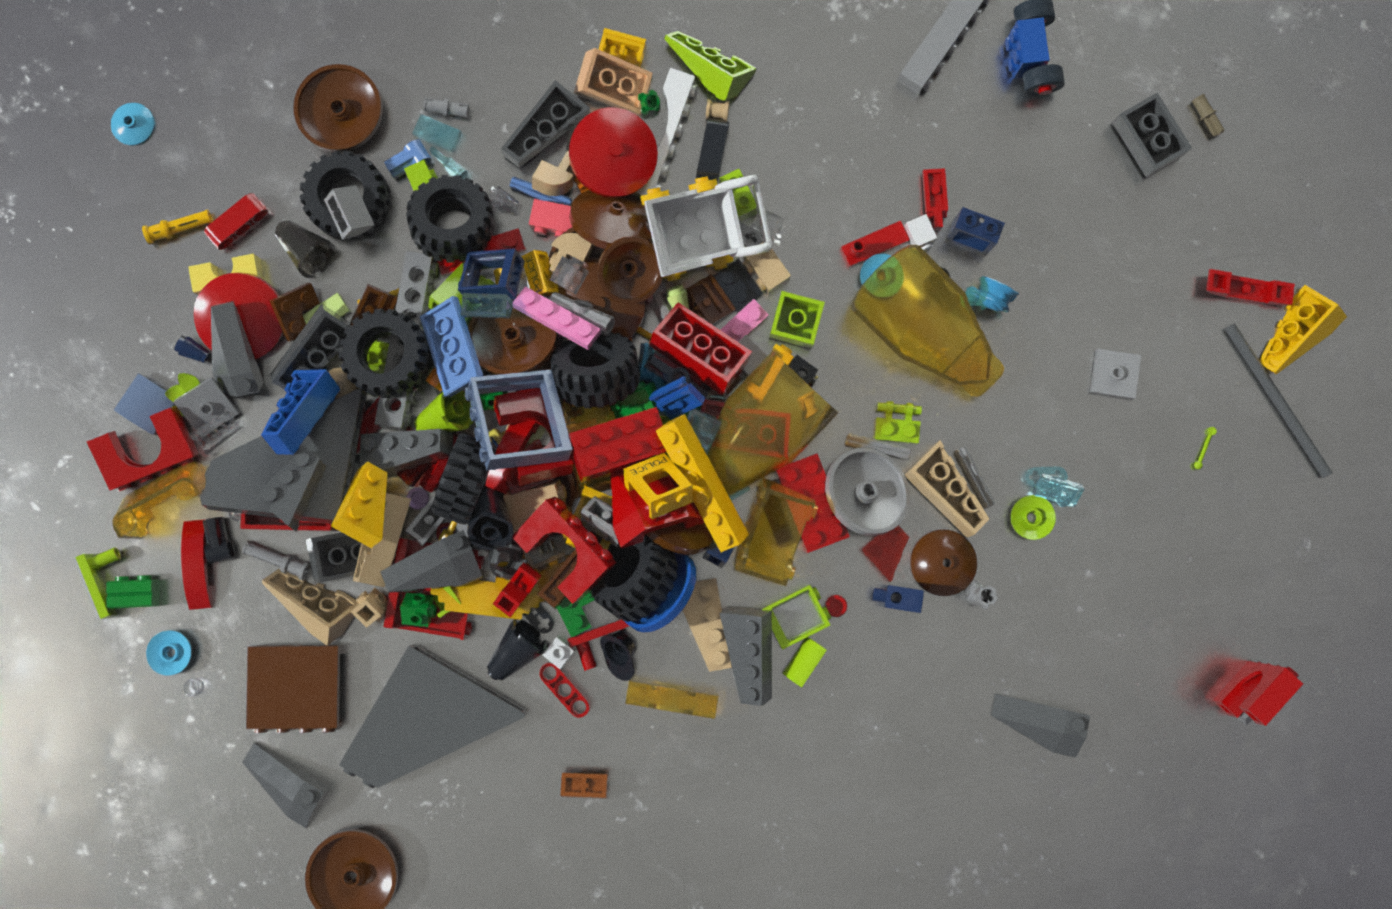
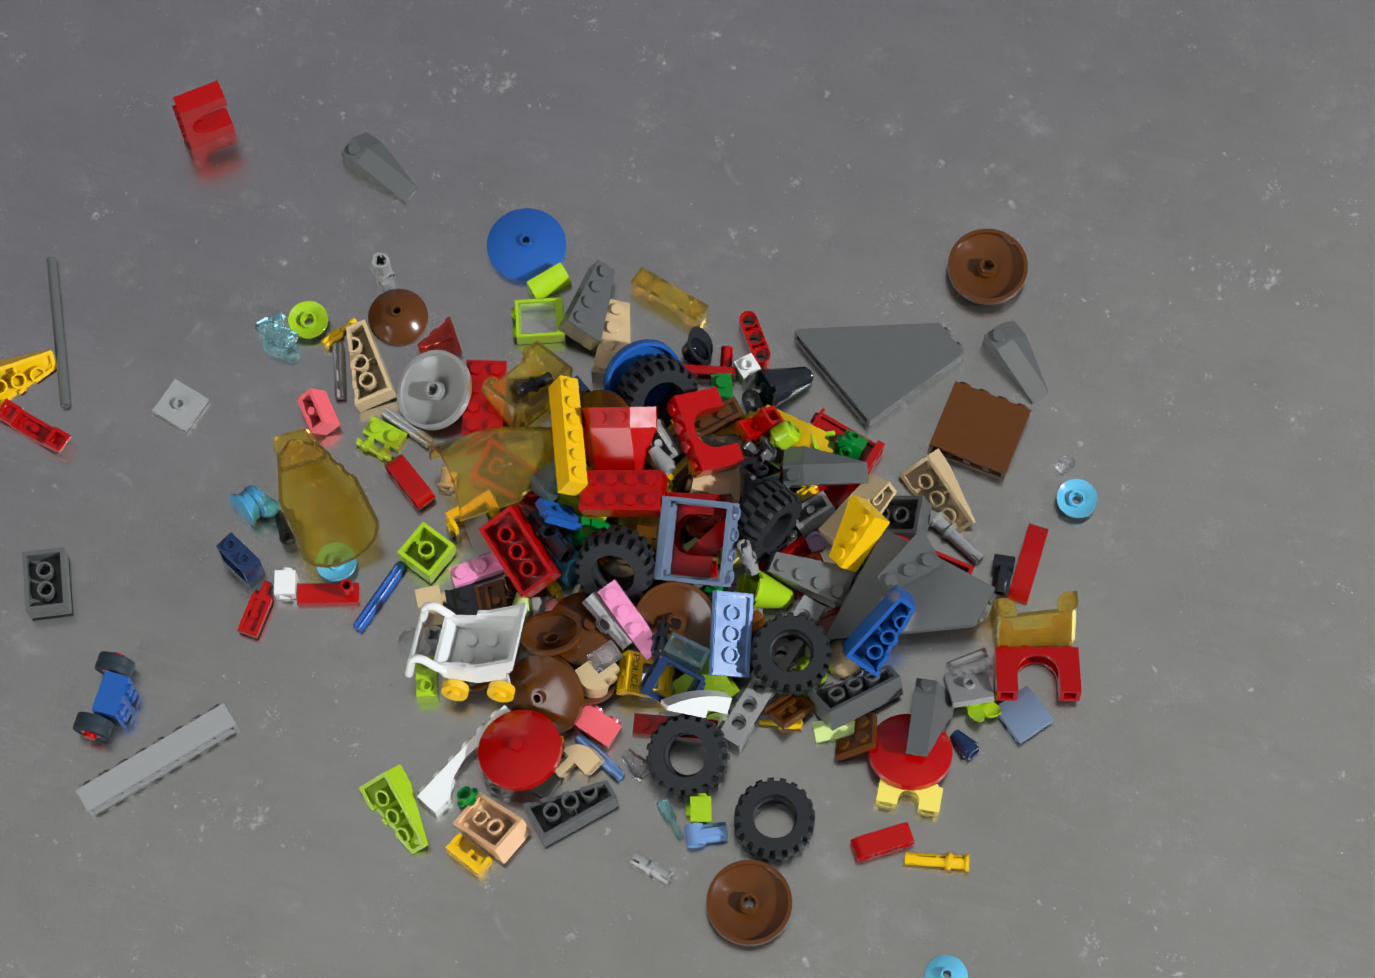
camera: 160 degrees left, 15 degrees down
lime piece [75,547,121,619] -> none
green brick [106,575,160,609] -> none
clear smoke cone [275,220,335,278] -> none
light grey brick [324,185,374,240] -> none
tan brick [351,588,388,628] -> none
clear light blue tile [412,114,462,153] -> none
dark orange hinge [560,773,608,799] -> none
yellow window [624,453,693,519] -> none
black beam [696,118,730,182] -> none
tan bush [706,99,729,121] -> none
black brick [783,355,819,390] -> none
red tile [824,595,847,617] -> none
dark blue torso [872,585,924,613] -> none
lime hinge [1194,427,1217,470] -> none
none -> coral brick [297,388,341,436]
none -> yellow axle [321,318,357,349]
none -> blue axle [353,561,407,632]
none -> red beam [384,454,436,510]
none -> blue dish [487,208,566,284]
none -> black axle [514,372,554,396]
none -> light grey cone [648,445,676,475]
none -> black axle [650,620,670,657]
none -> white slope [661,690,732,718]
none -> light grey pin [737,539,759,576]
none -> lime head [769,420,801,450]

